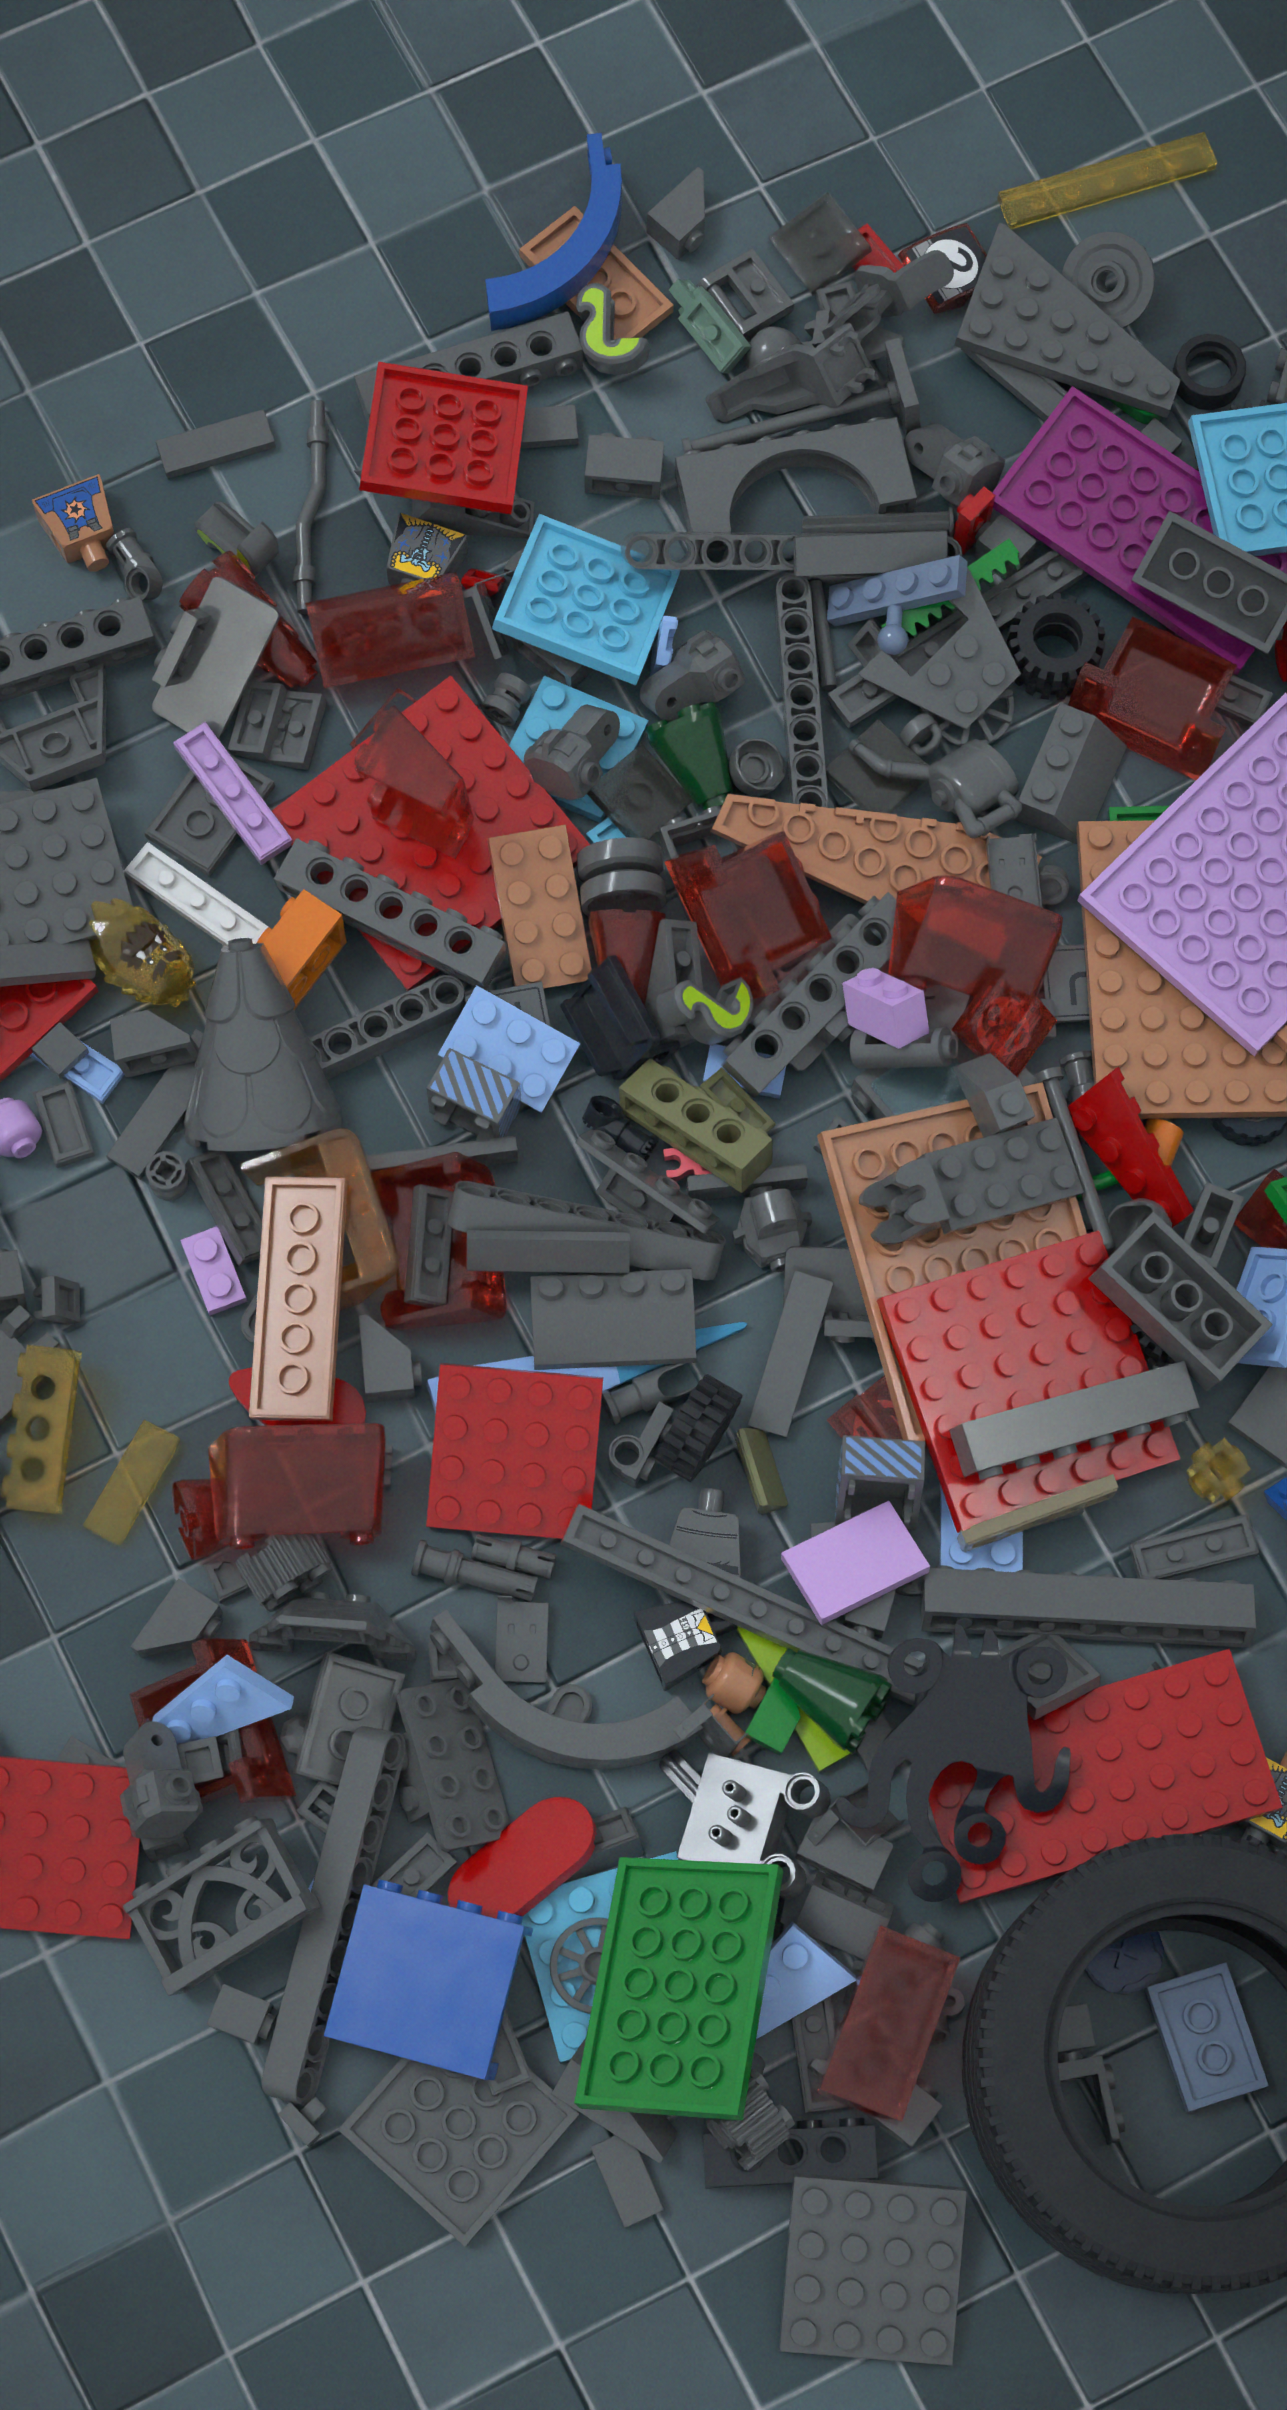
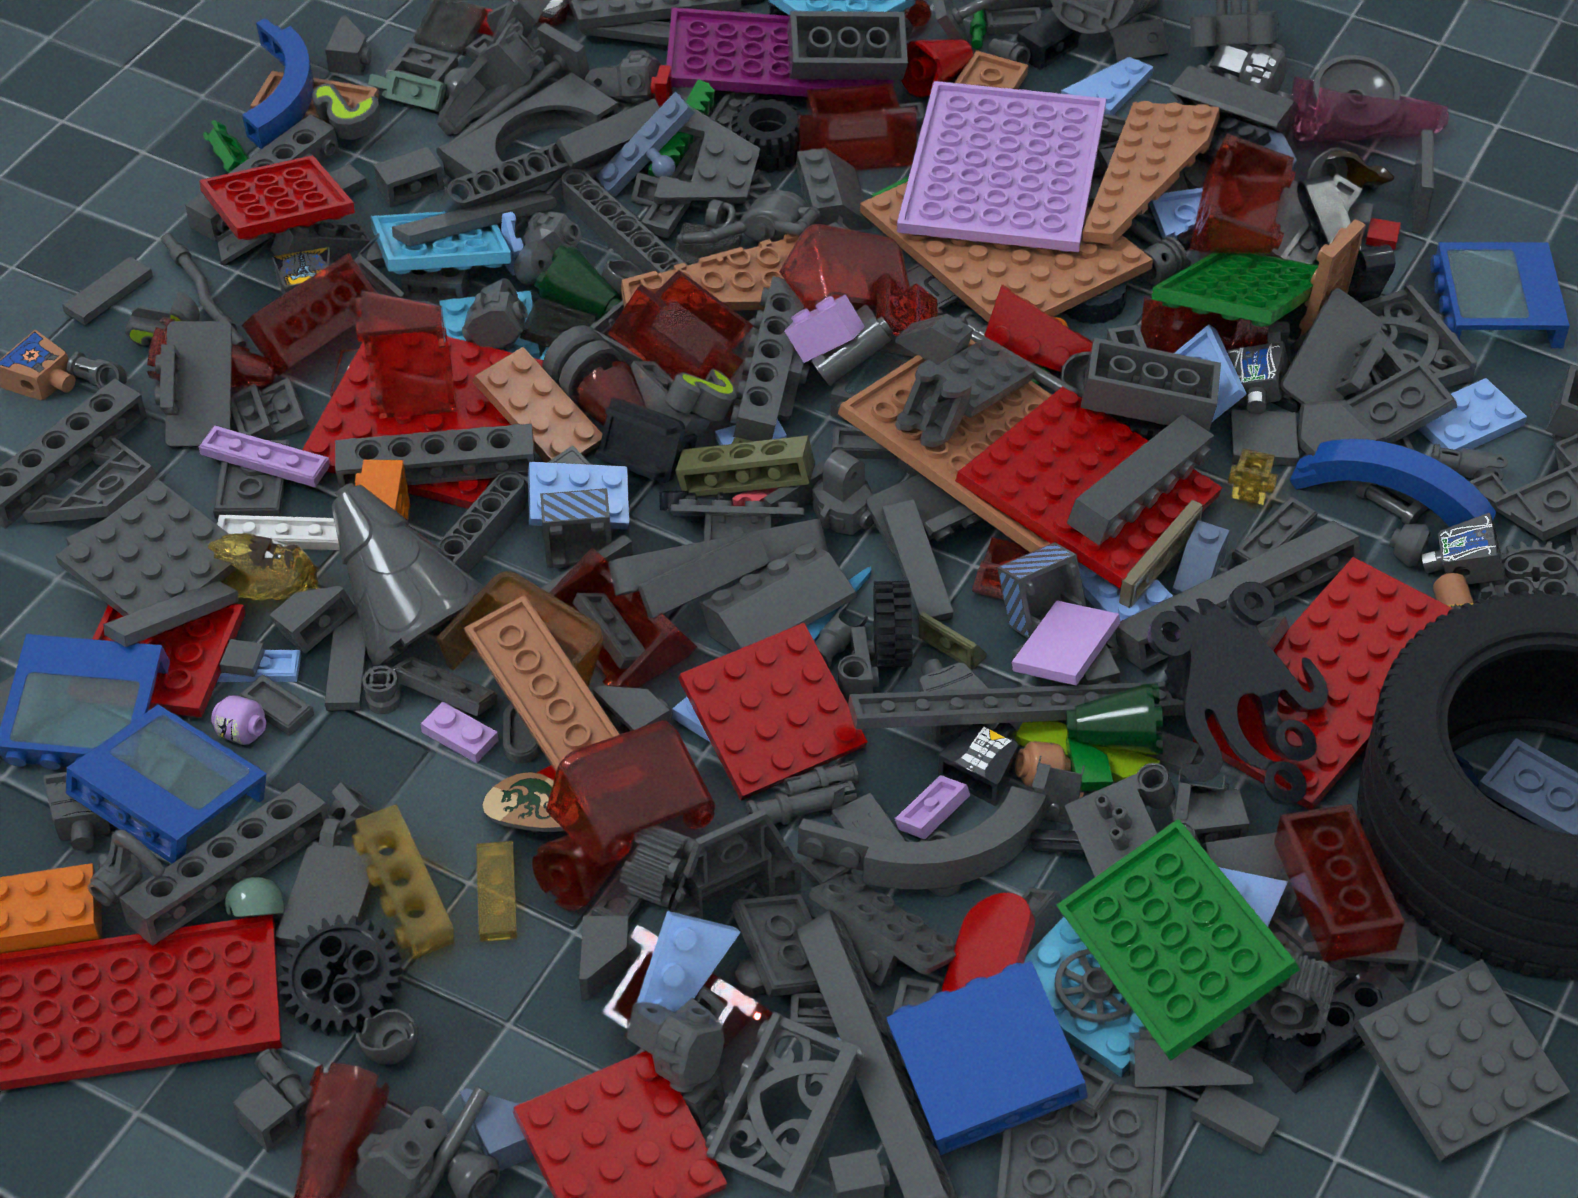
camera: 30 degrees left, 25 degrees down
none -> green plate [203,120,249,173]
none -> dark grey tile [392,189,556,247]
none -> shield [483,772,583,833]
none -> lavender plate [895,775,970,839]
none -> sand blue slope [1172,520,1230,594]

